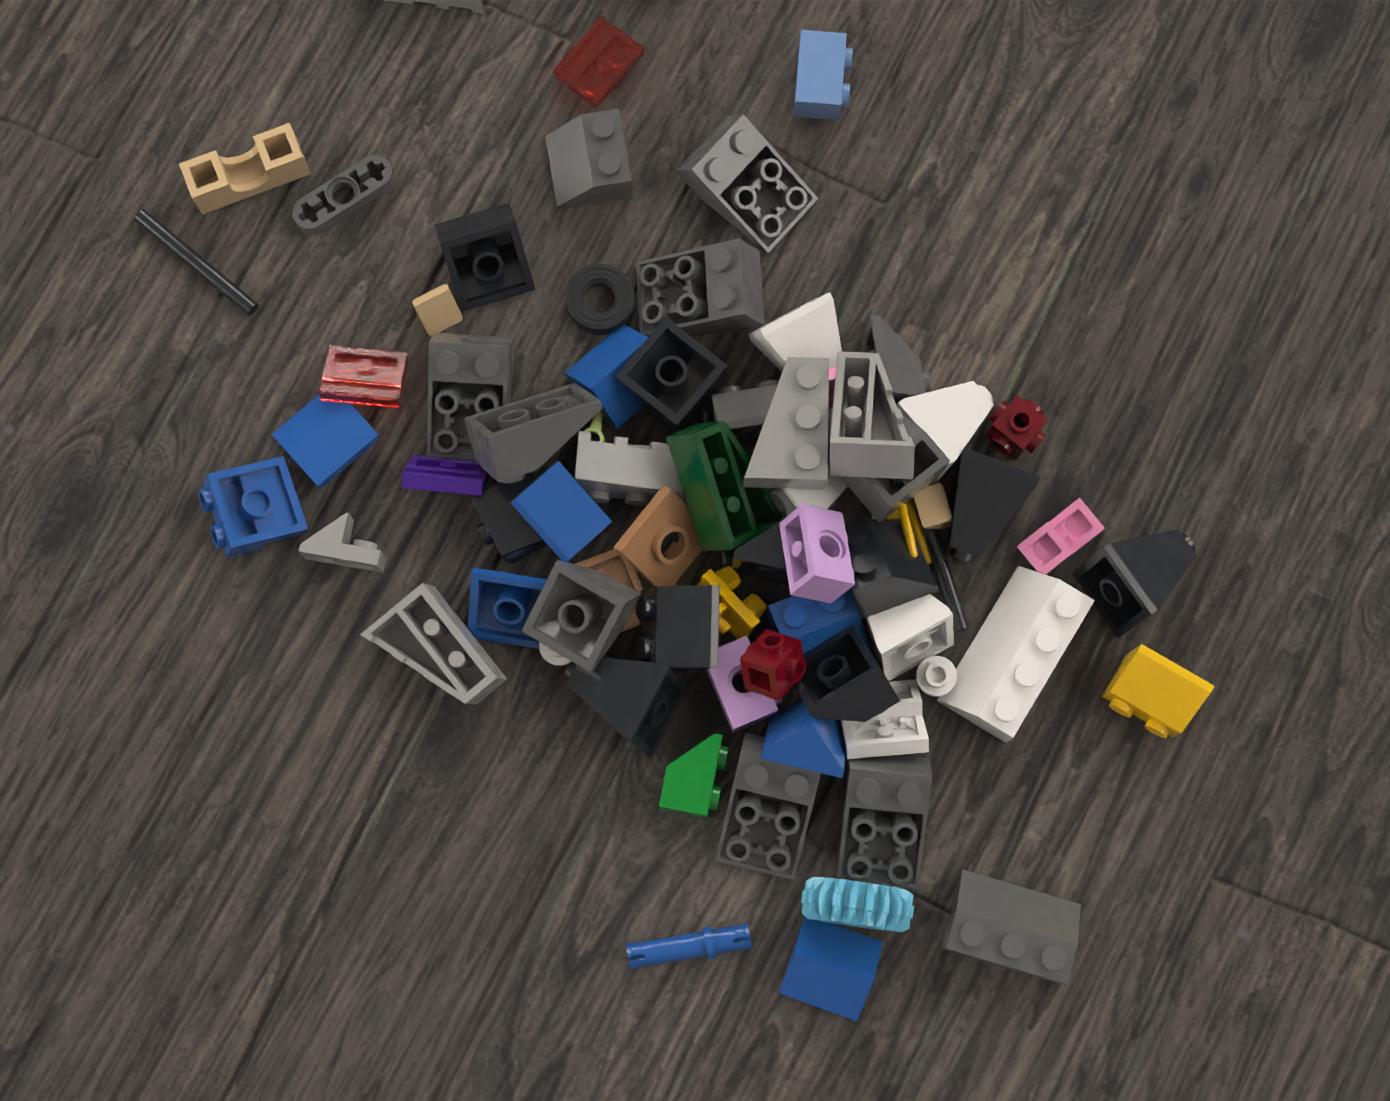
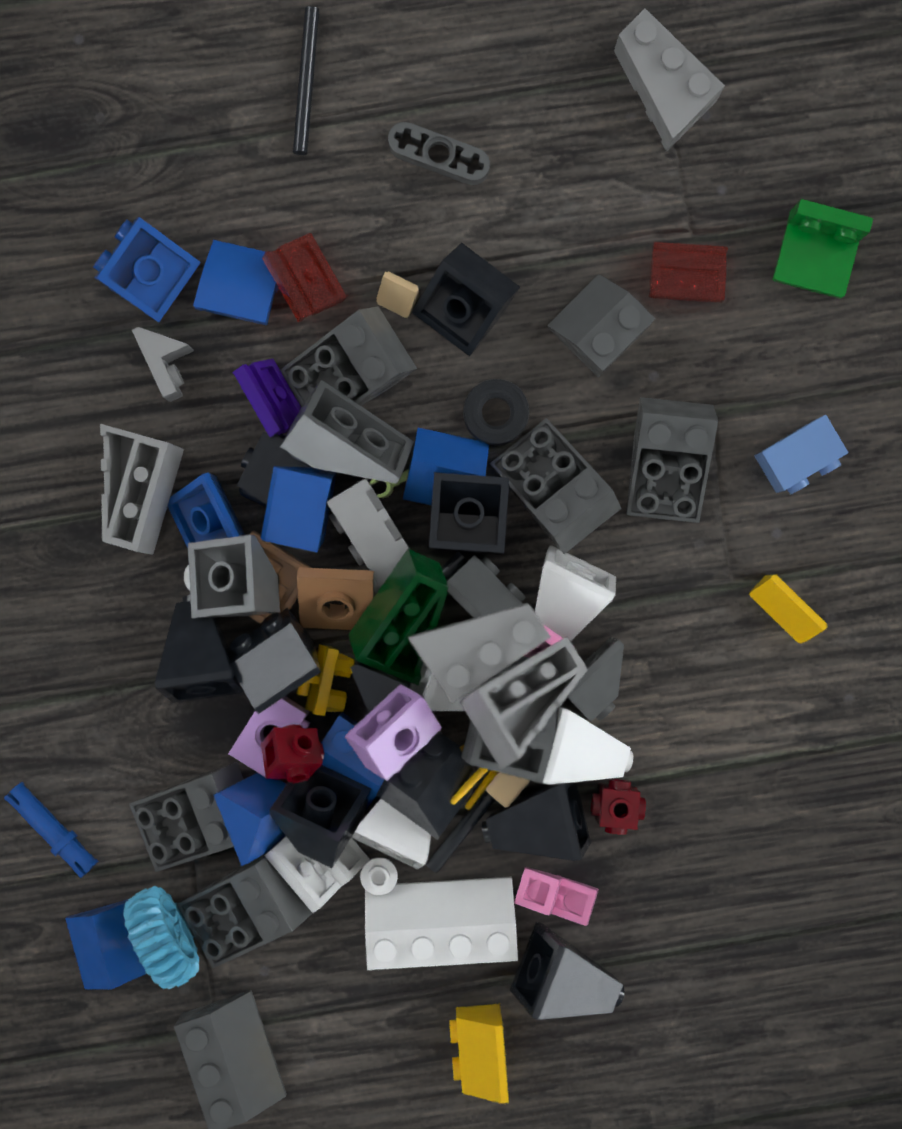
camera: 55 degrees right, 10 degrees up
tan arch [179,123,311,215] -> none
green slope [659,734,729,819] -> none
none -> yellow slope [749,575,828,644]

